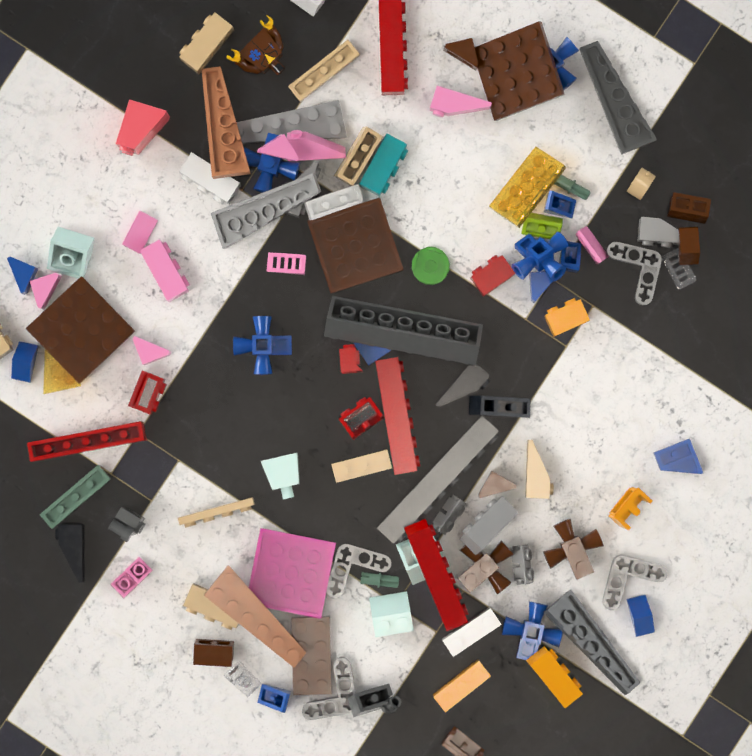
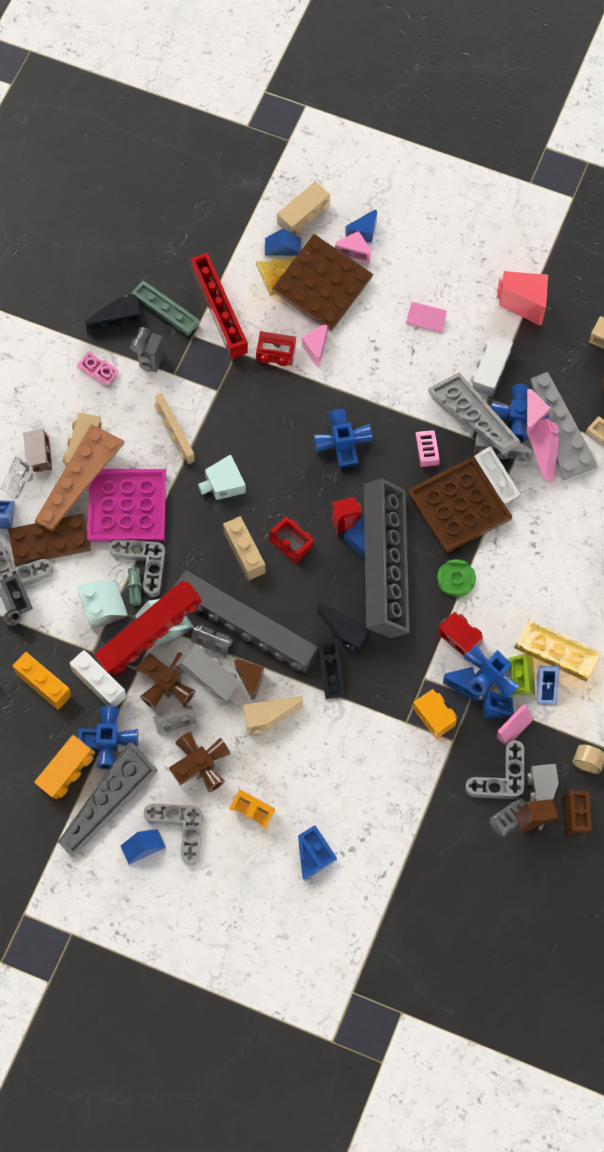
camera: 70 degrees right, 20 degrees down
light aqua slope [47,227,94,279] -> none
bright pink brick [140,239,190,302] -> none
nougat wing [202,66,251,179] -> none
tan brick [334,126,383,186] -> none
teal brick [359,133,408,197] -> none
brick [375,357,420,475] -> none
sand green axle [553,173,590,200] -> none

